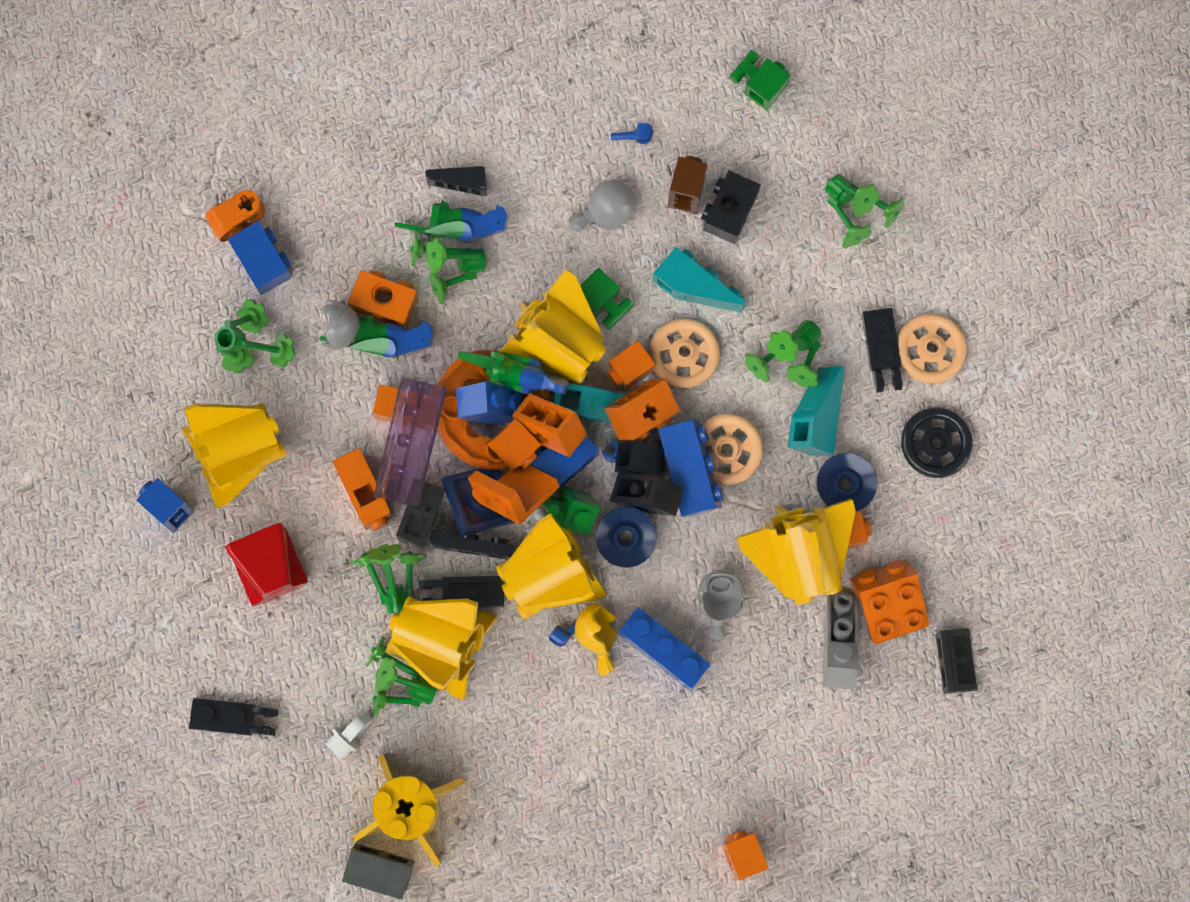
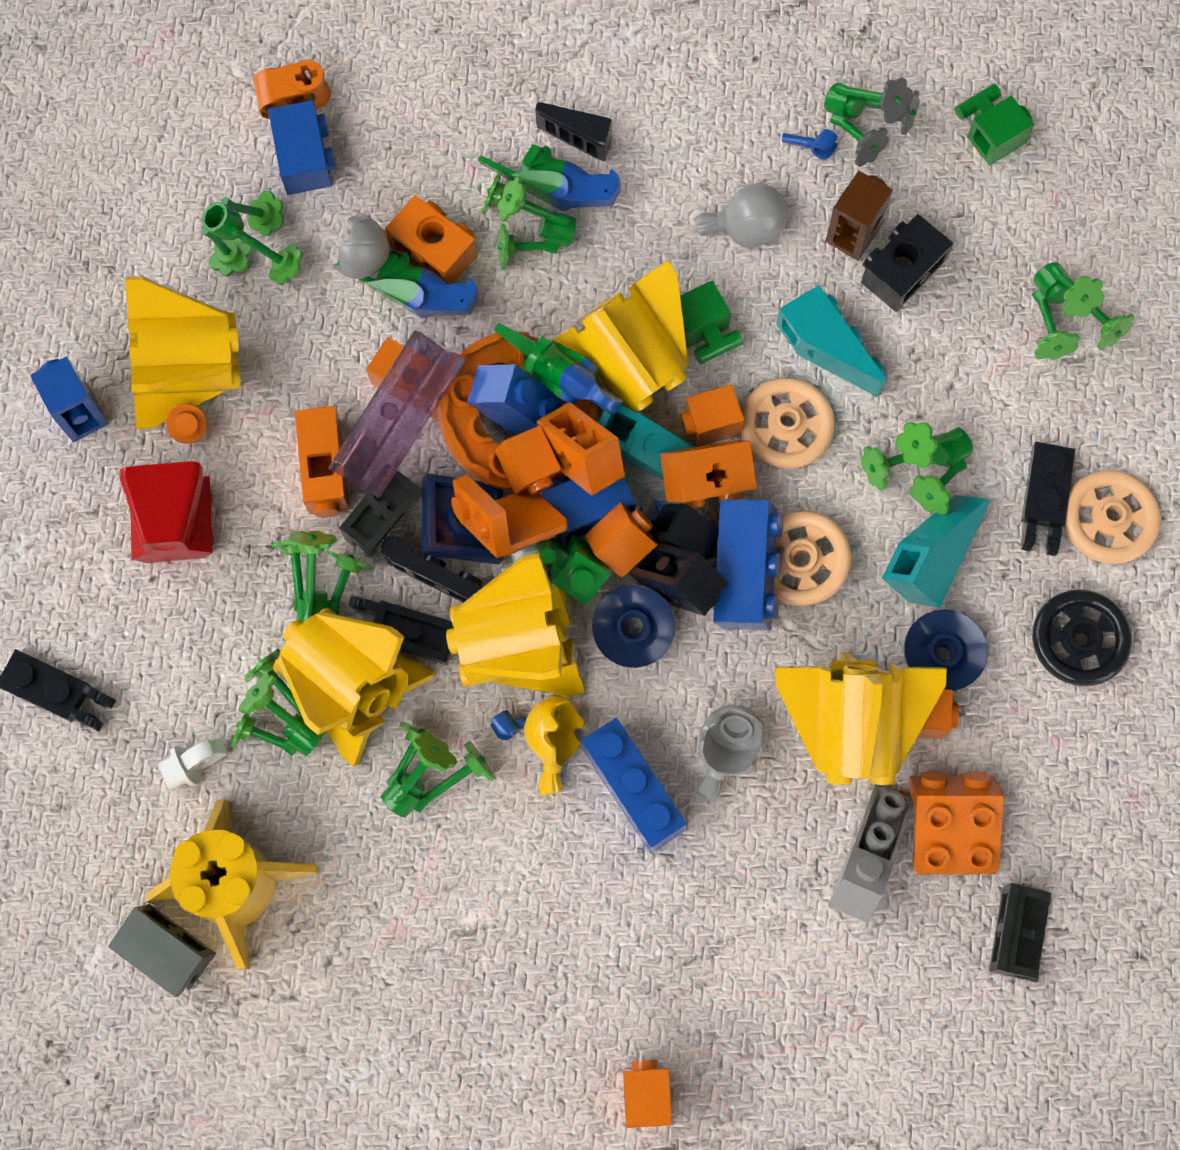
camera: 25 degrees right, 5 degrees down
none -> orange plate [166,403,207,444]
none -> plant [381,722,496,818]
none -> orange brick [585,502,657,578]
none -> plant [824,78,920,167]

